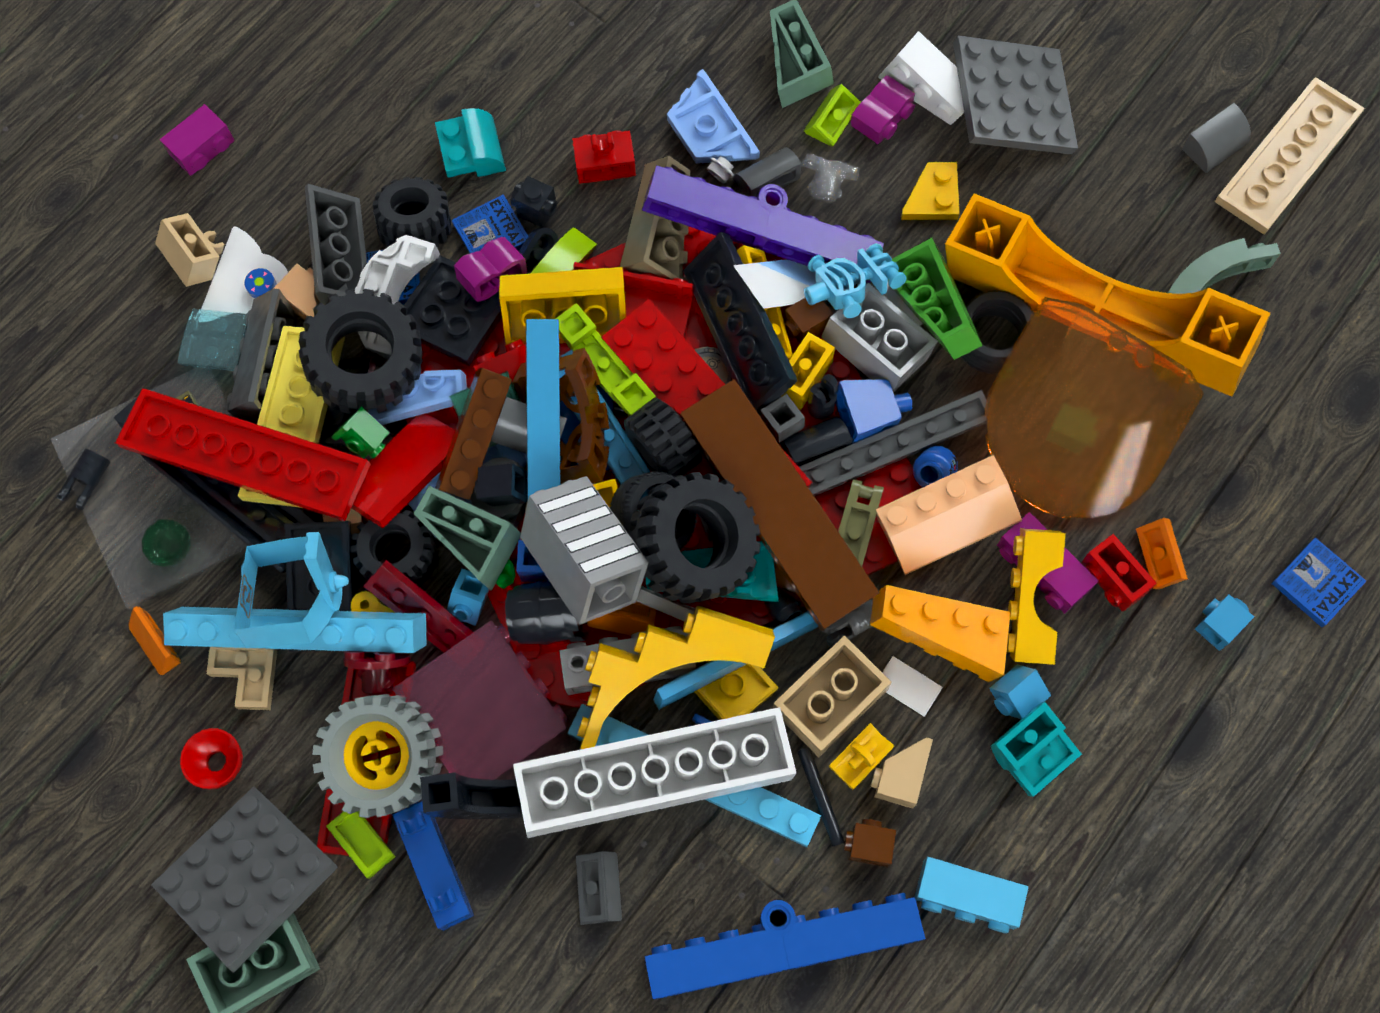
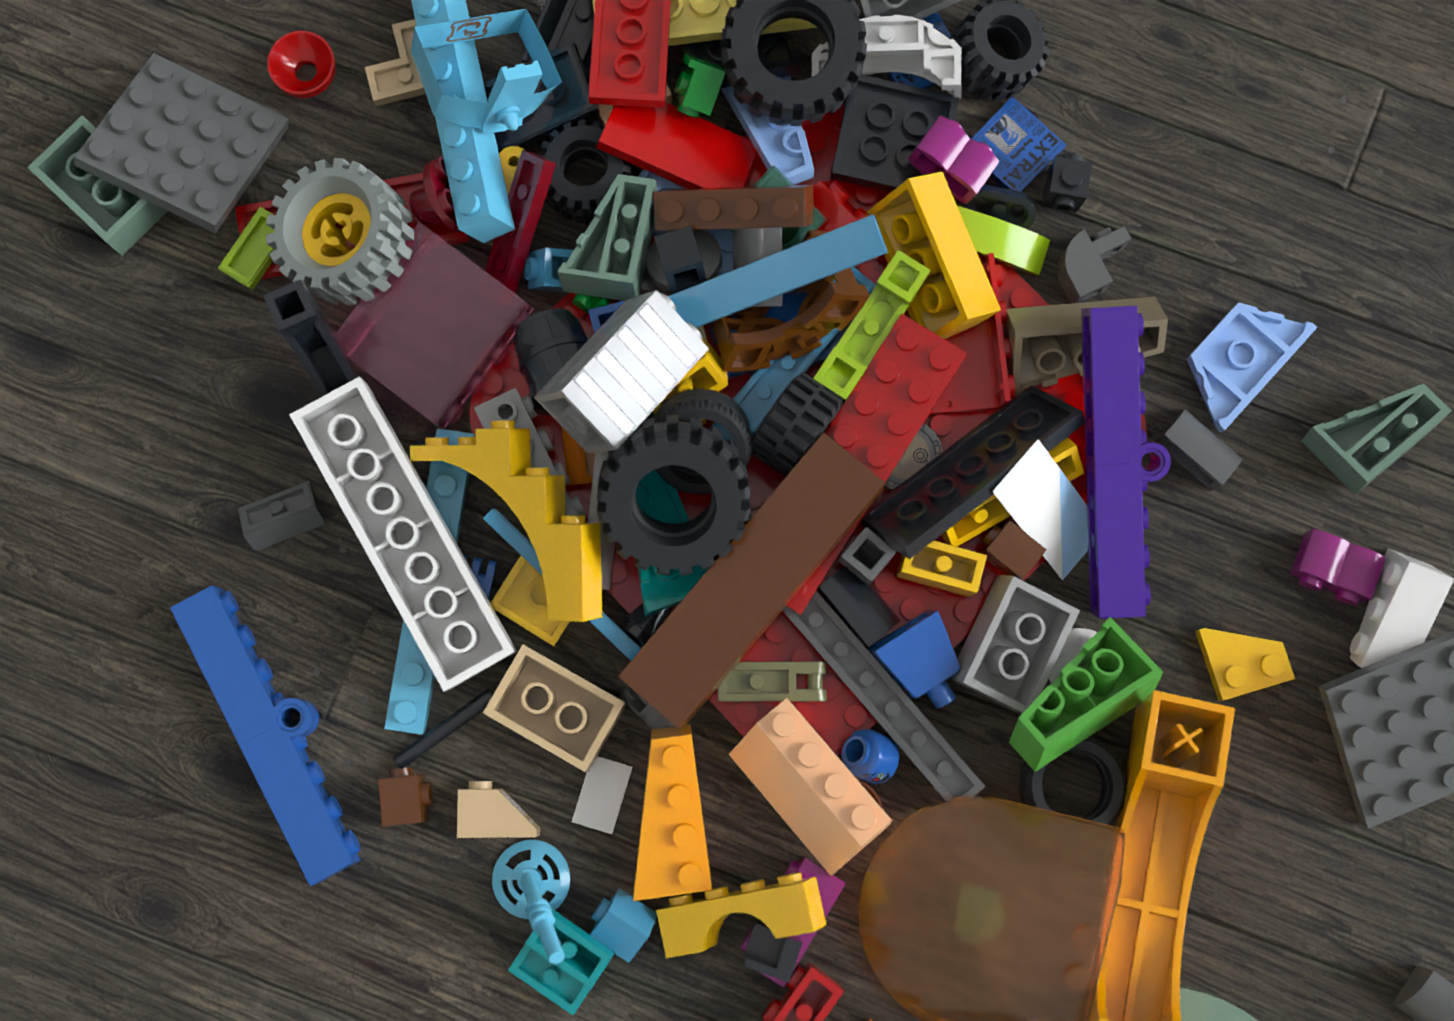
camera: 65 degrees right, 10 degrees up
blue brick [393,801,474,931] -> none
teal brick [435,108,506,178] -> none
red brick [572,130,636,184] -> none
white plate [707,156,734,183] -> none
clear plate [801,153,860,203] -> none
lime slope [804,84,861,147] -> none
medium azure piece [804,244,906,318] -> none
black hinge [807,374,838,420] -> none
yellow hips [829,723,895,790] -> none
medium azure brick [915,857,1029,933] -> none
none -> medium azure dish [492,839,570,964]
none -> black panel [742,923,802,982]
none -> dark grey brick [1057,226,1132,304]

